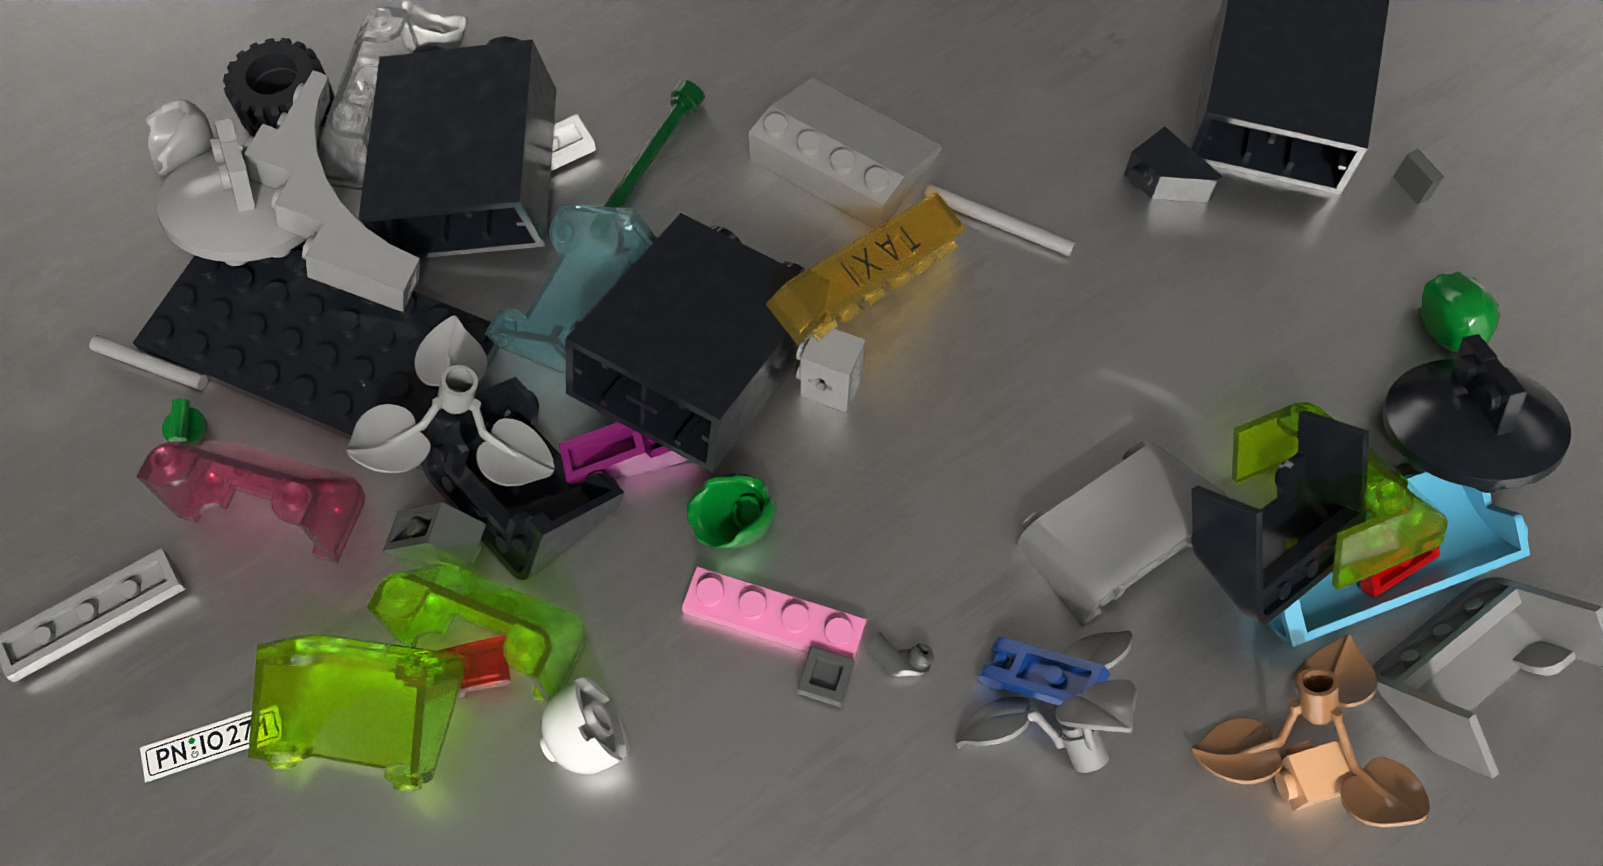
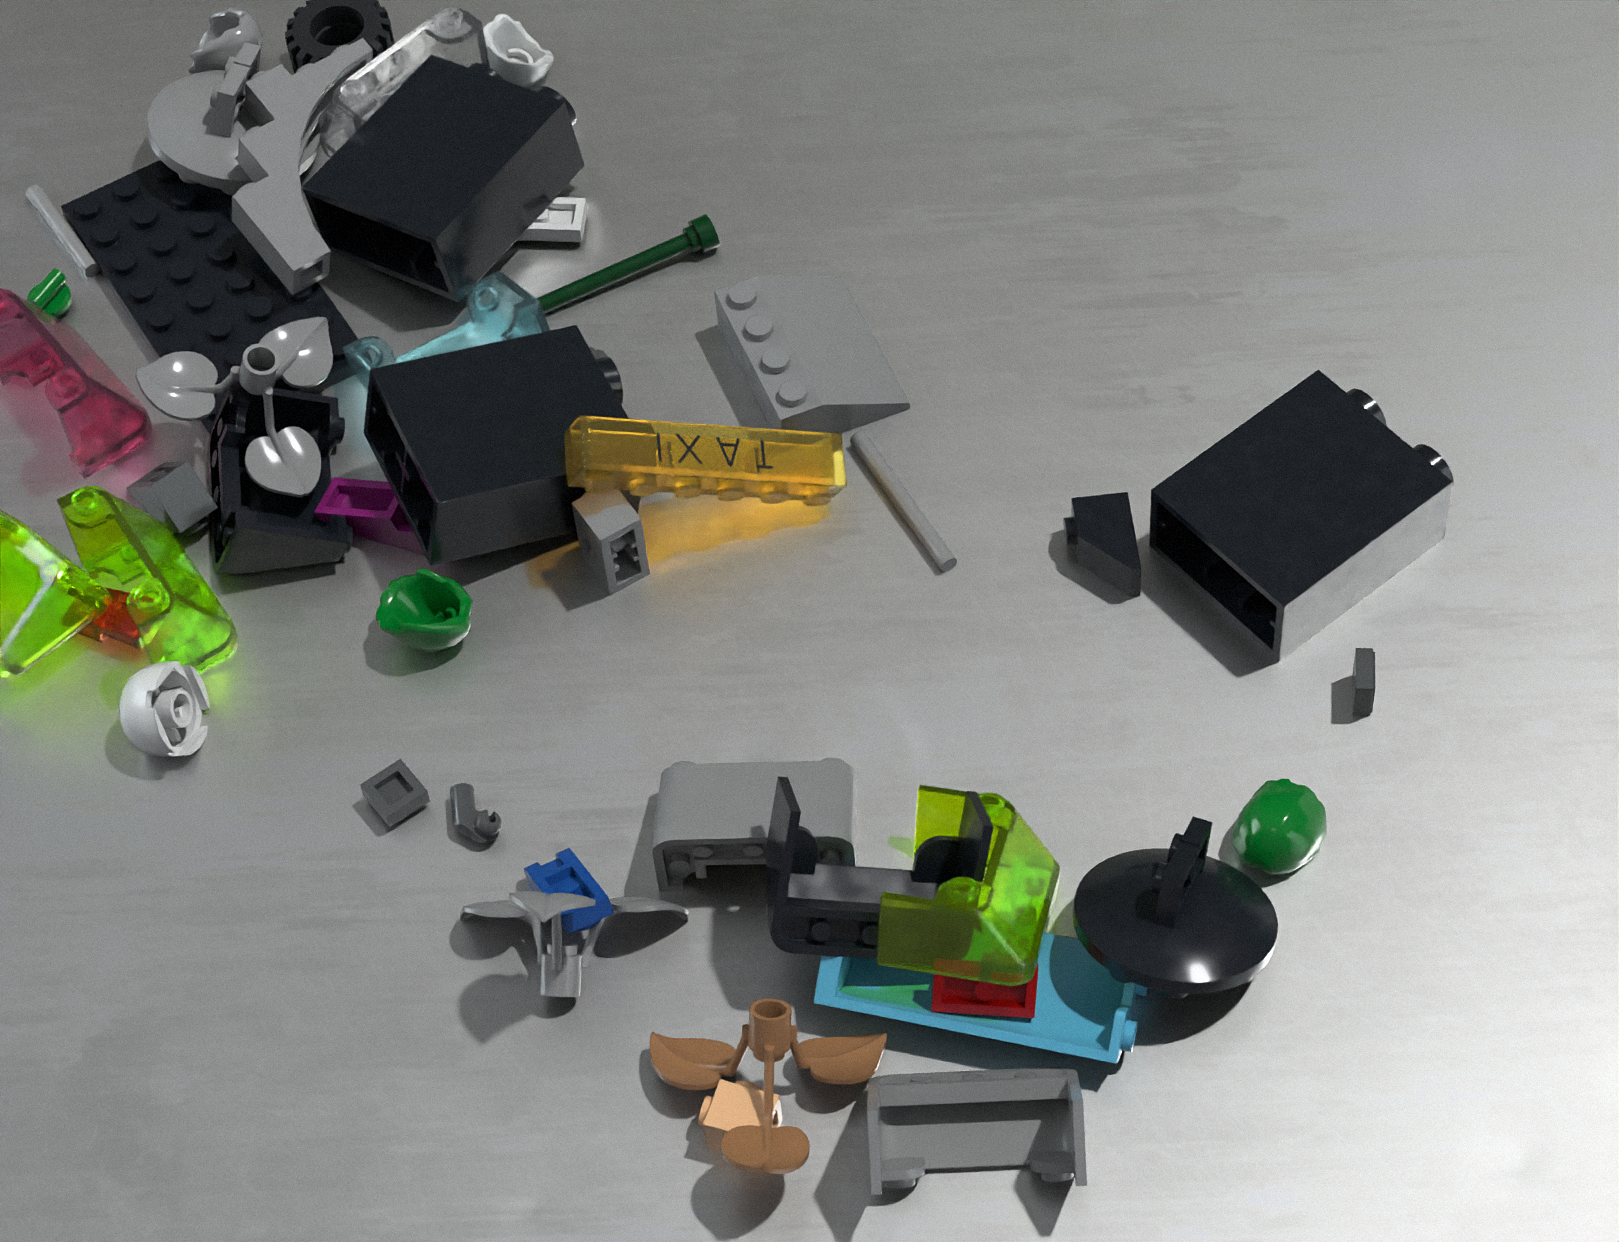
camera: 40 degrees right, 10 degrees down
bright pink plate [682,567,867,660] -> none

